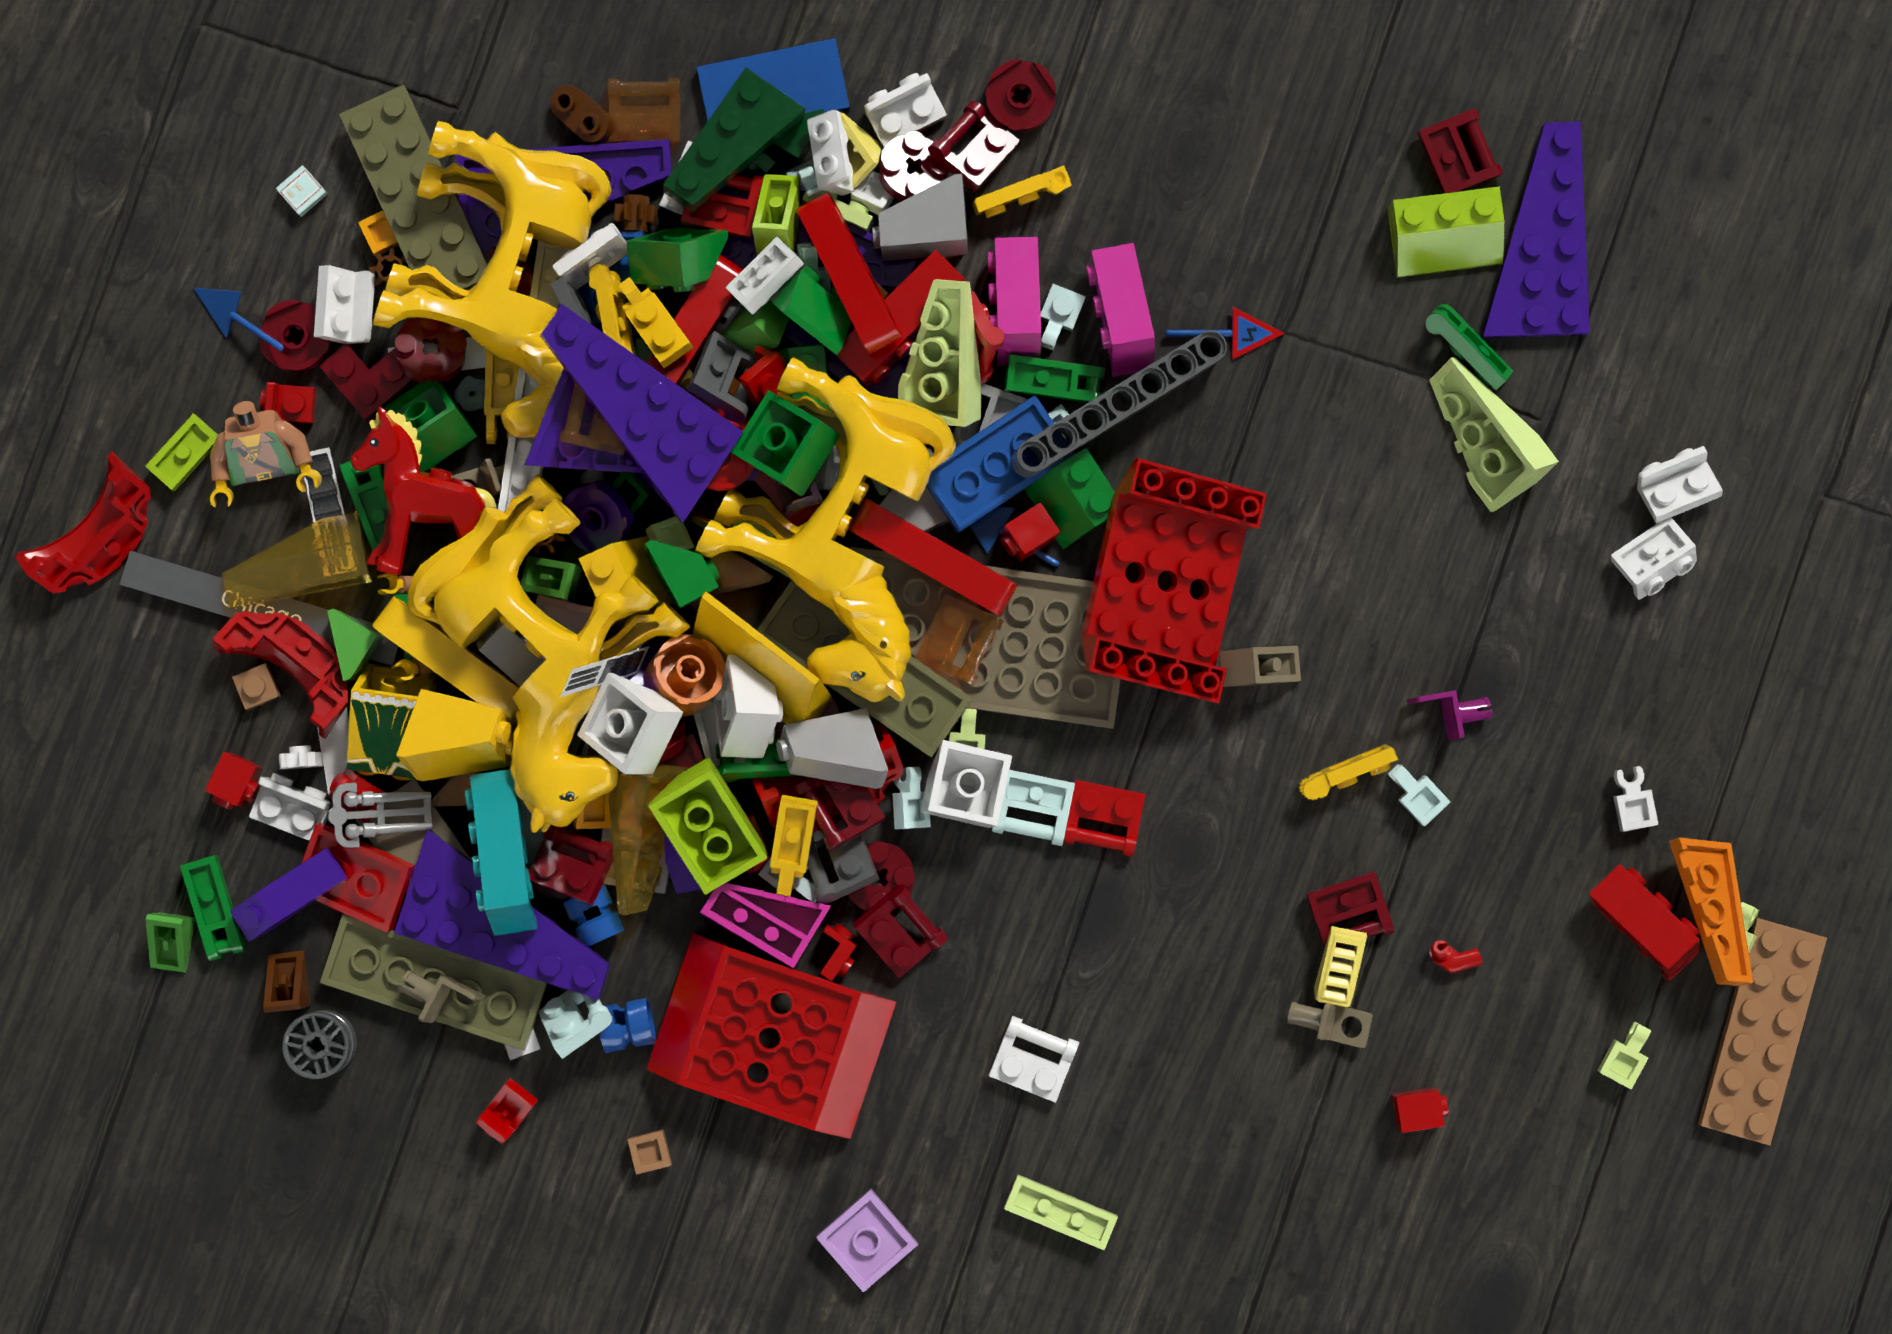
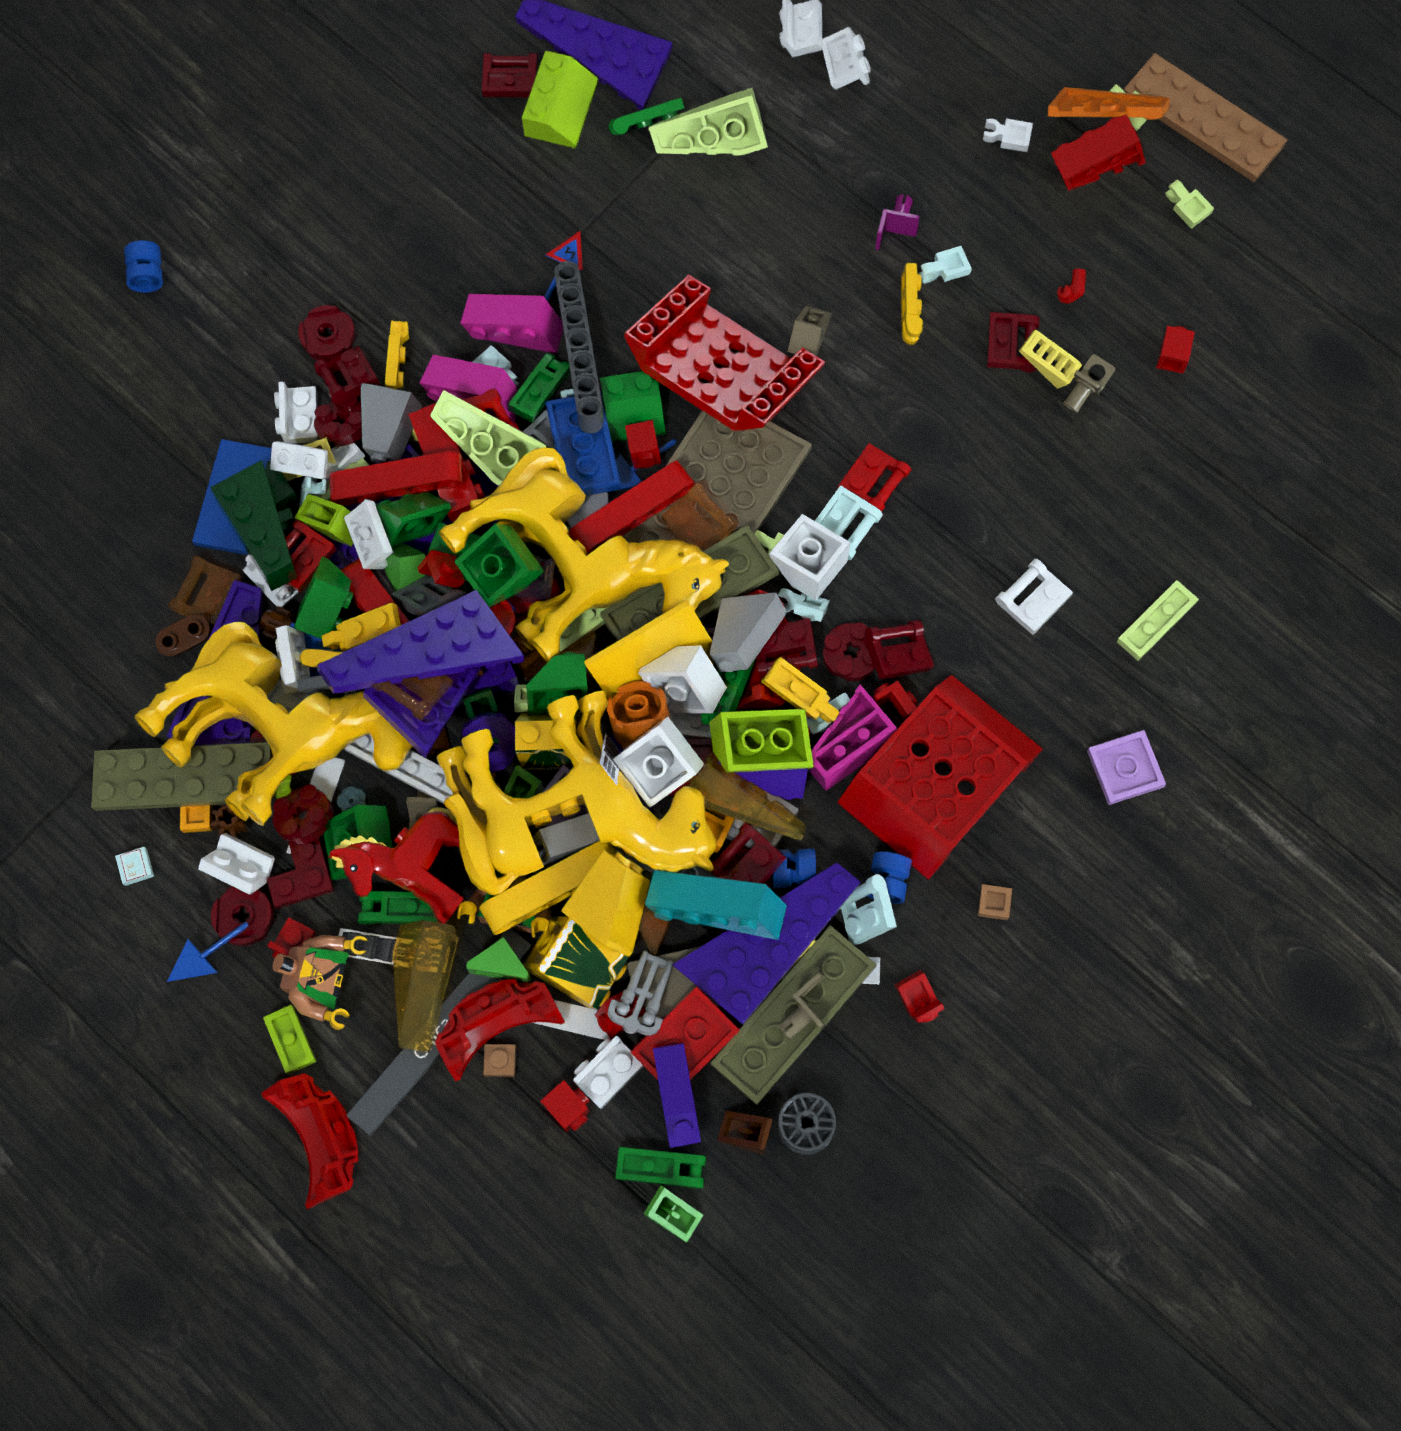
camera: 65 degrees left, 15 degrees down
white plate [279,745,323,770] -> none
yellow hinge [484,349,519,444] -> none
dark grey plate [807,819,880,904] -> none

